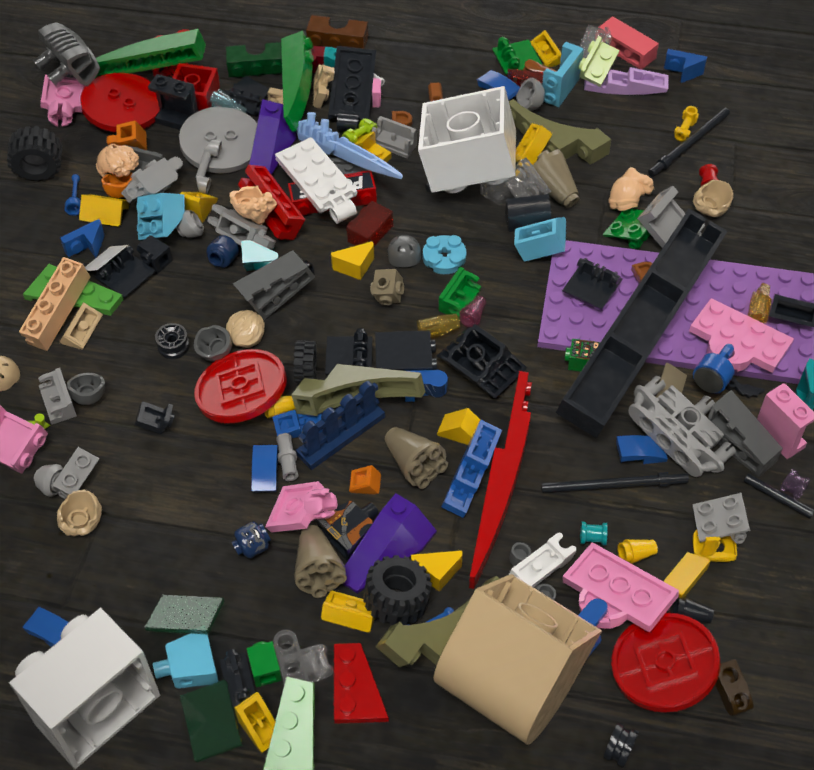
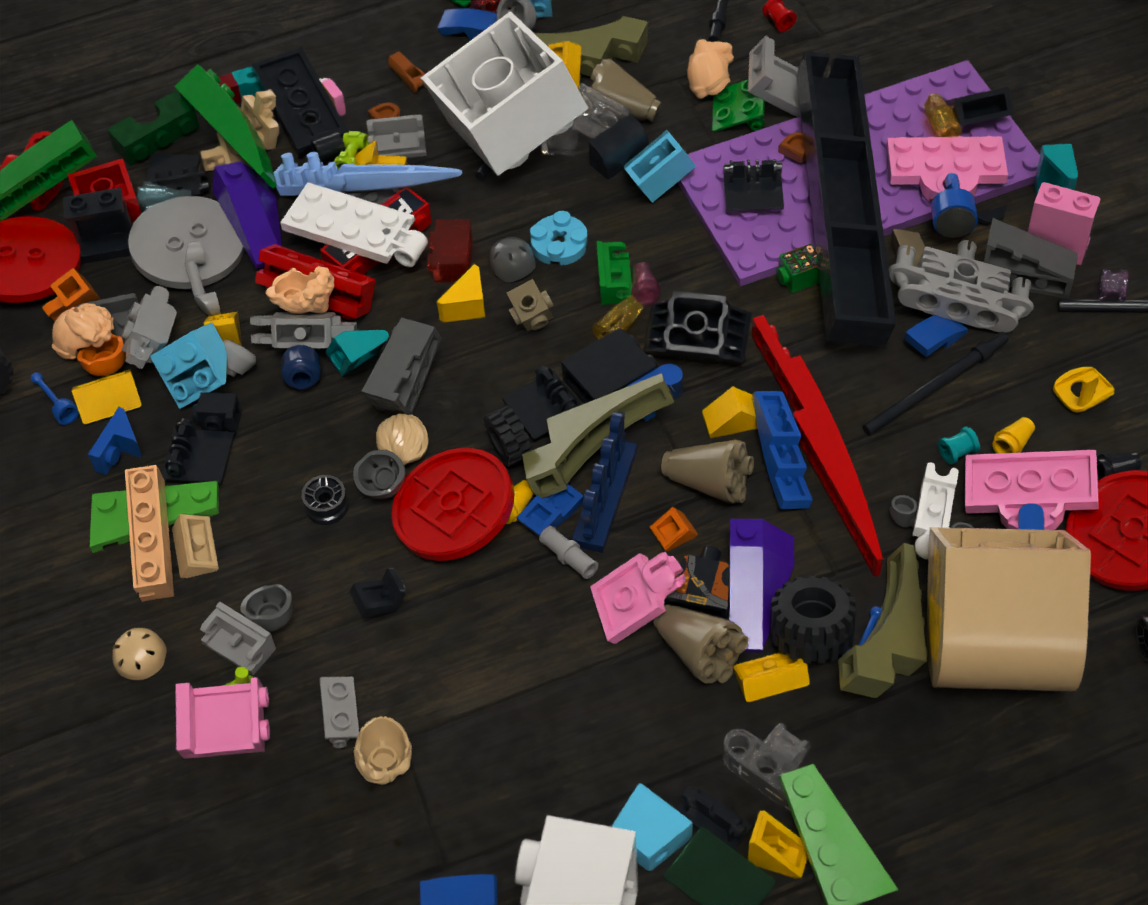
camera: 30 degrees left, 0 degrees up
light grey cone [34,464,63,497] -> none
white sticker [85,245,128,271] -> none
clear green piece [145,595,225,634] -> none
dark blue head [232,521,271,559] -> none
green brick [247,641,282,688] -> none
blue slope [252,445,278,492] -> none
reddish brown arch [306,15,368,49] -> none
red wing [334,643,389,724] -> none
yellow slope [411,551,462,592] -> none
yellow slope [663,552,711,598] -> none
light grey hinge [692,493,750,544] -> none
tan hair [693,180,733,217] -> none

